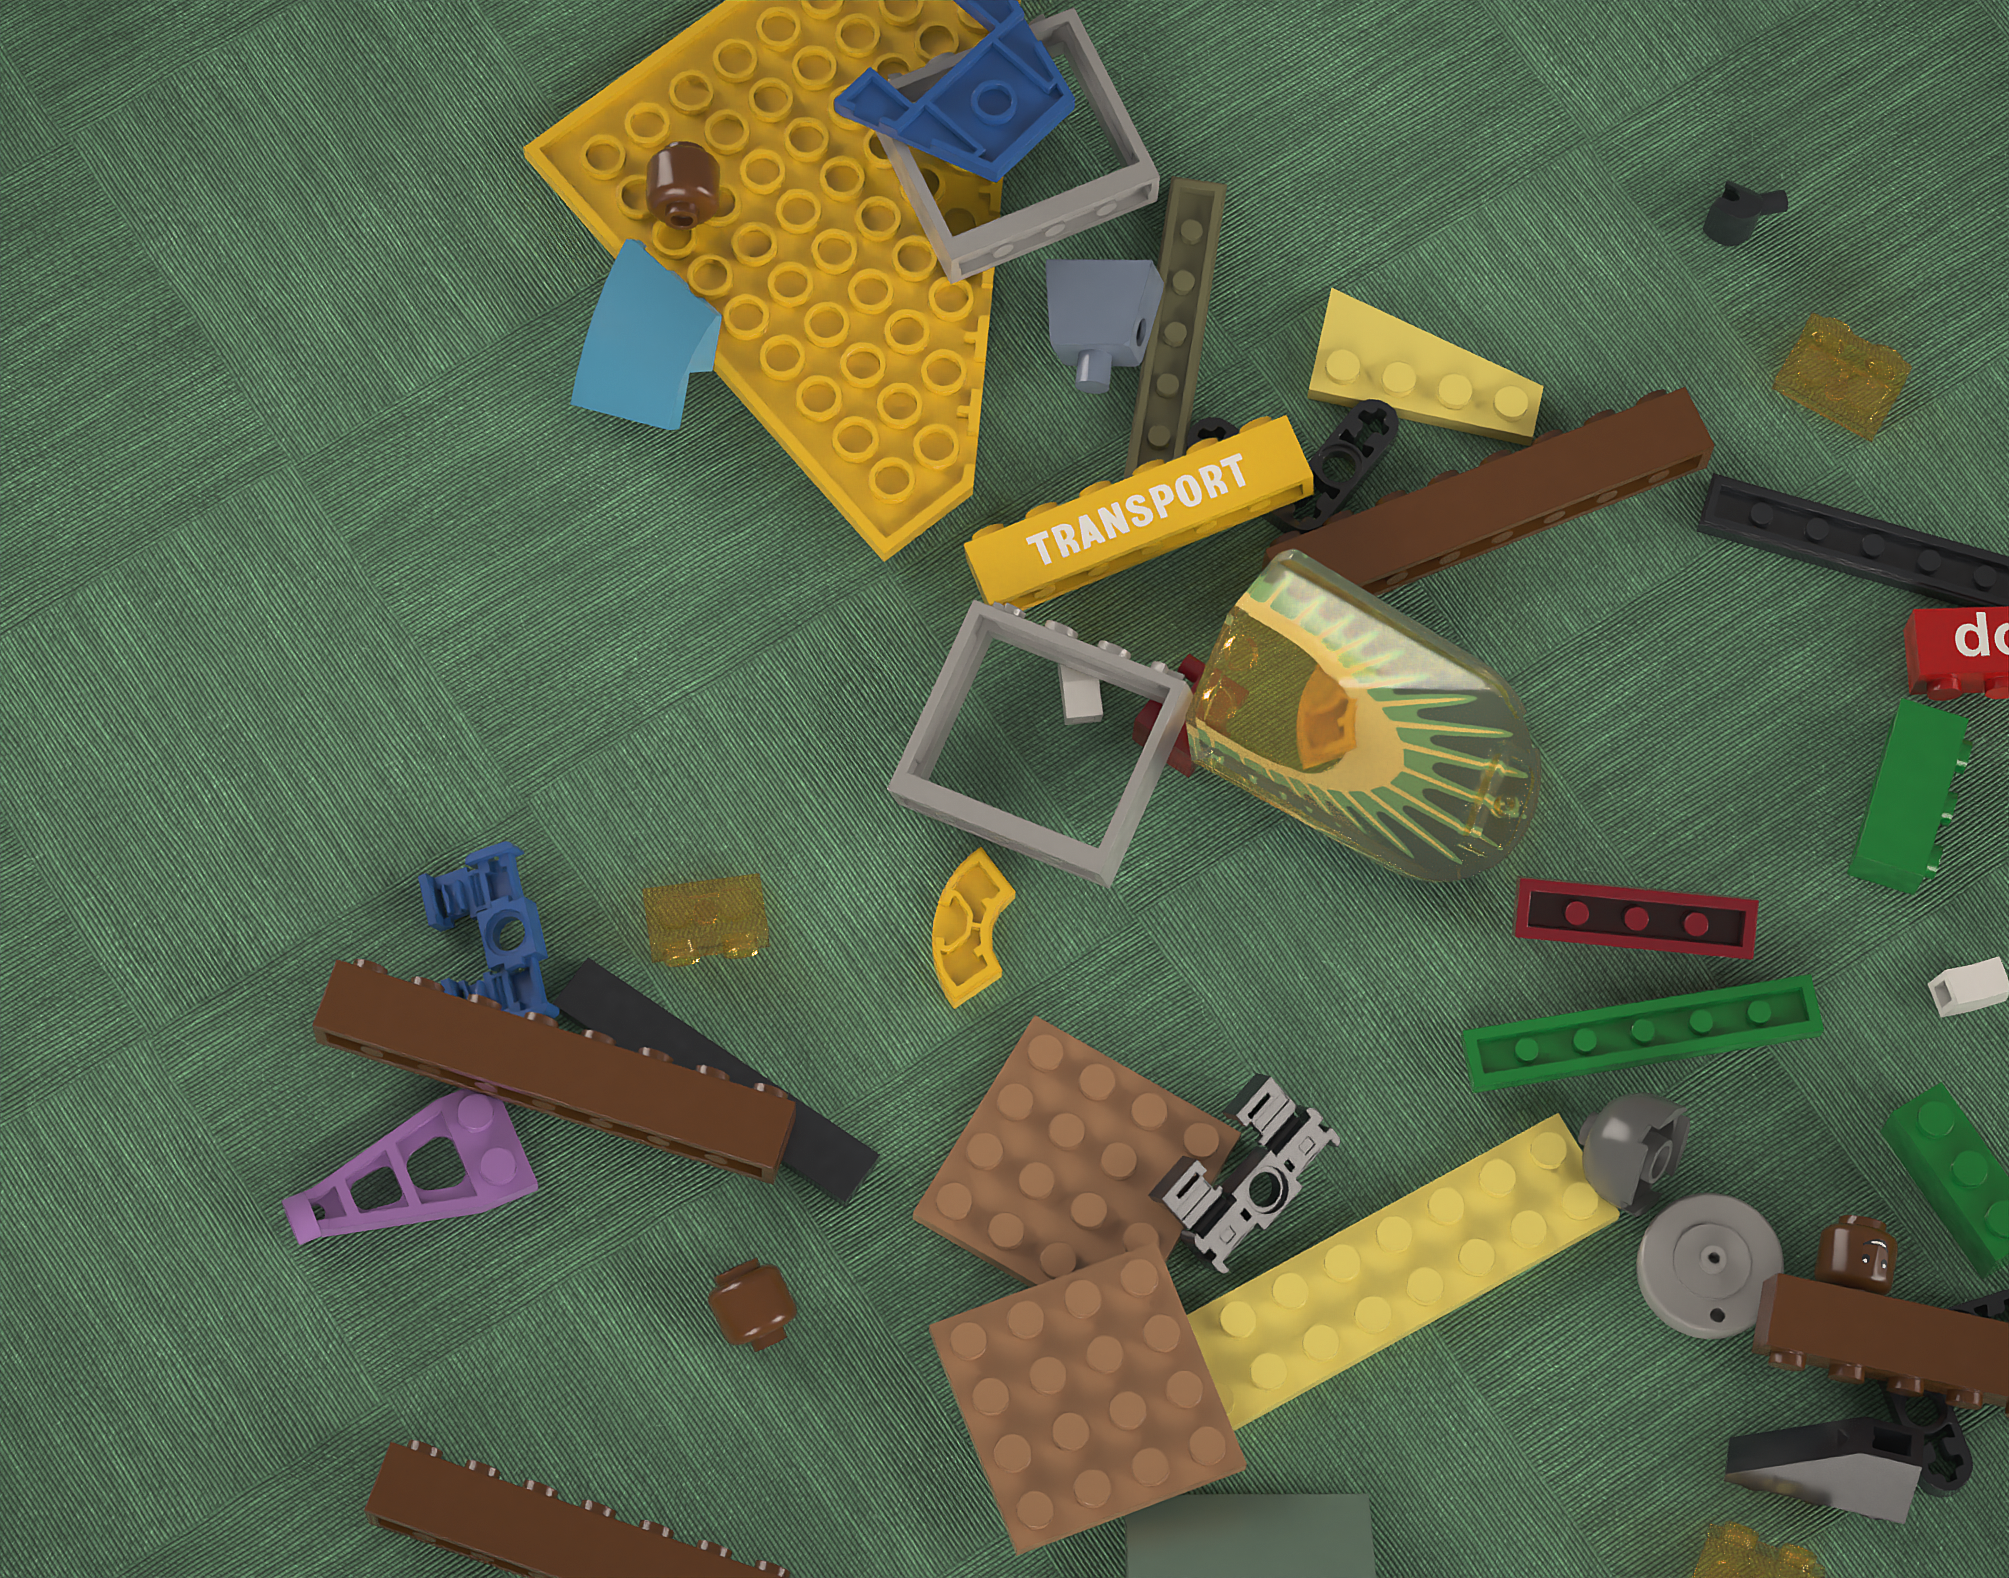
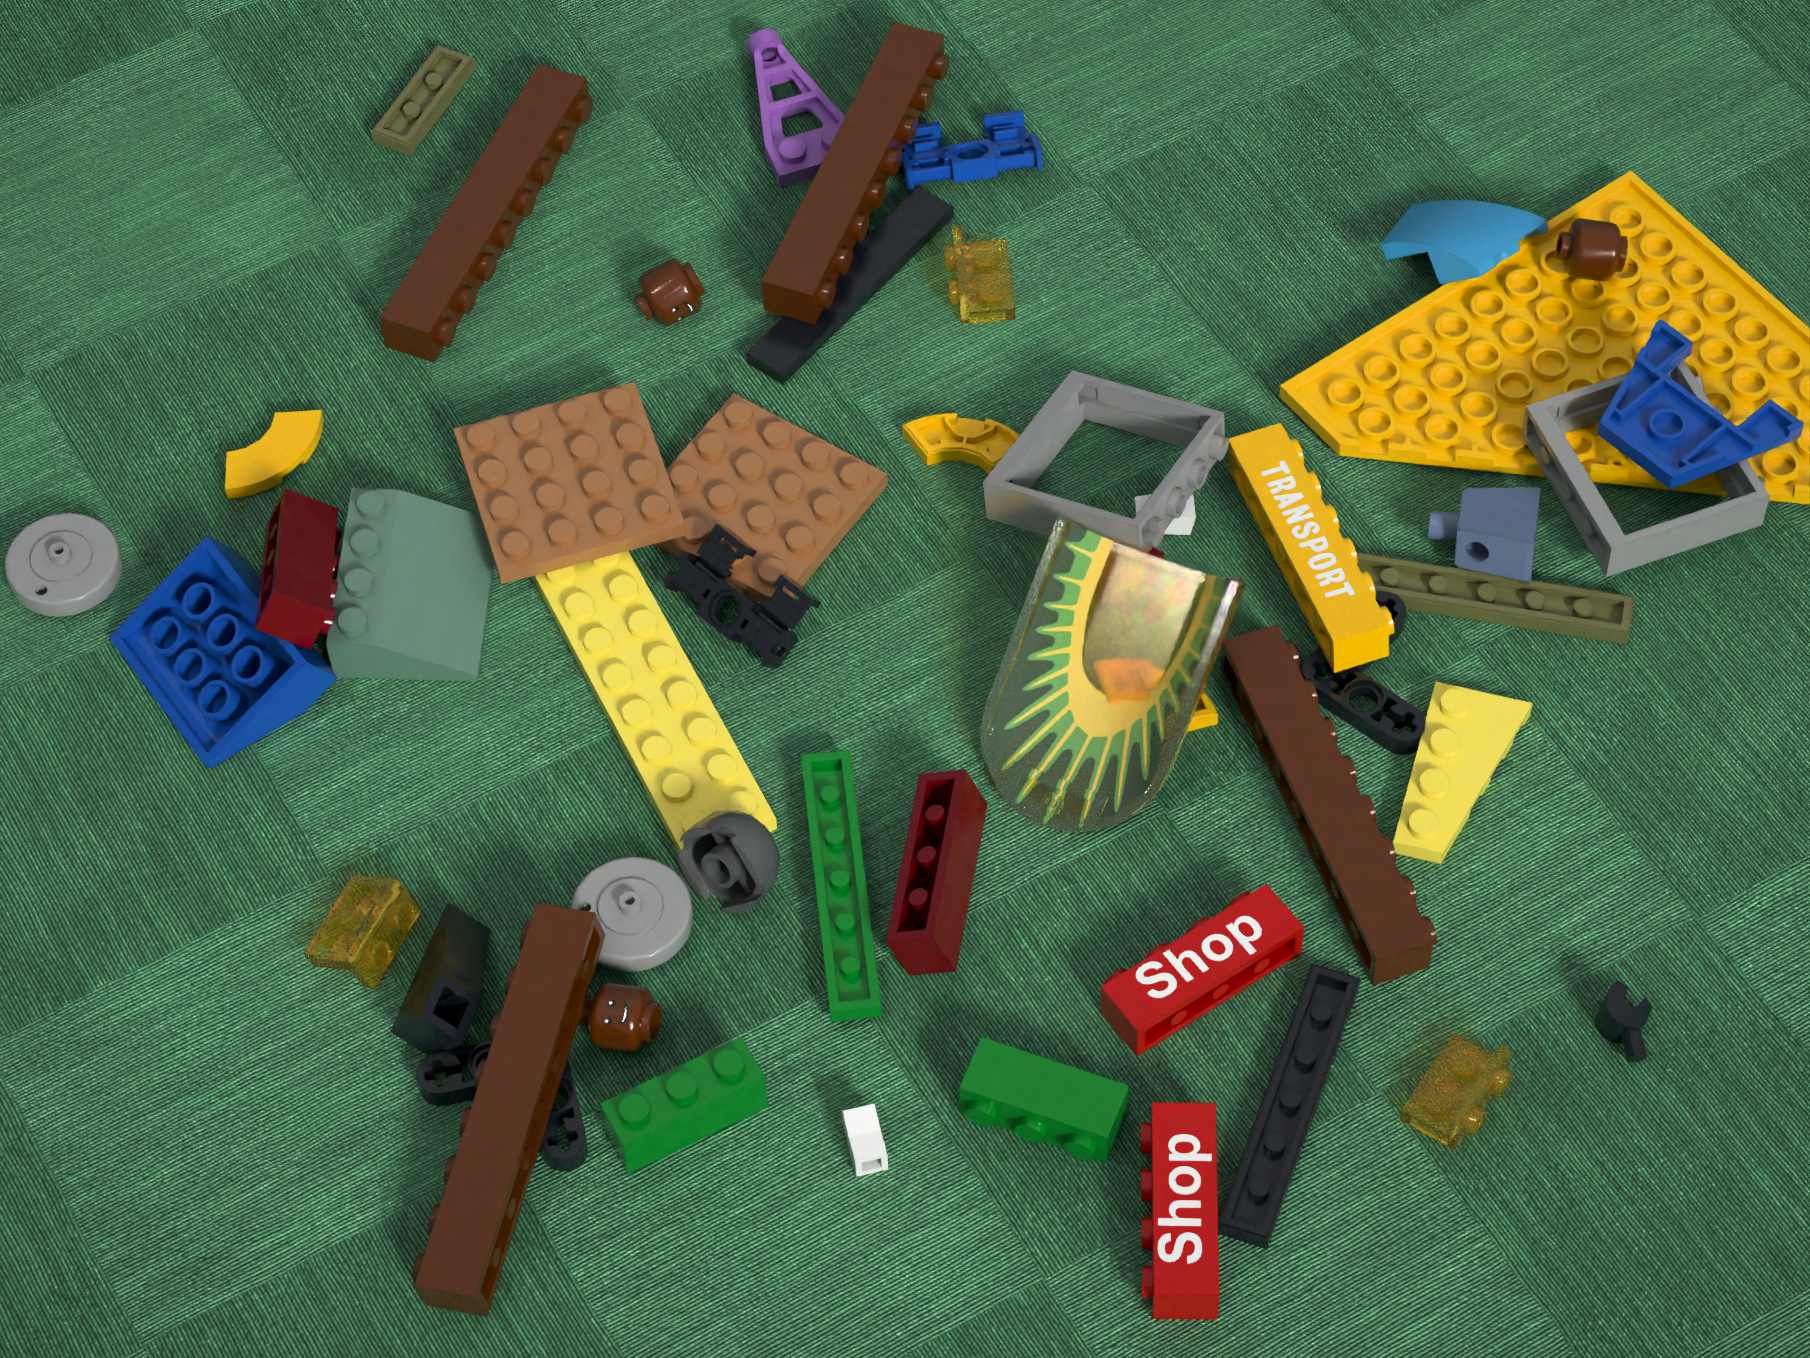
camera: 100 degrees right, 15 degrees down
none -> red brick [1100,884,1304,1057]

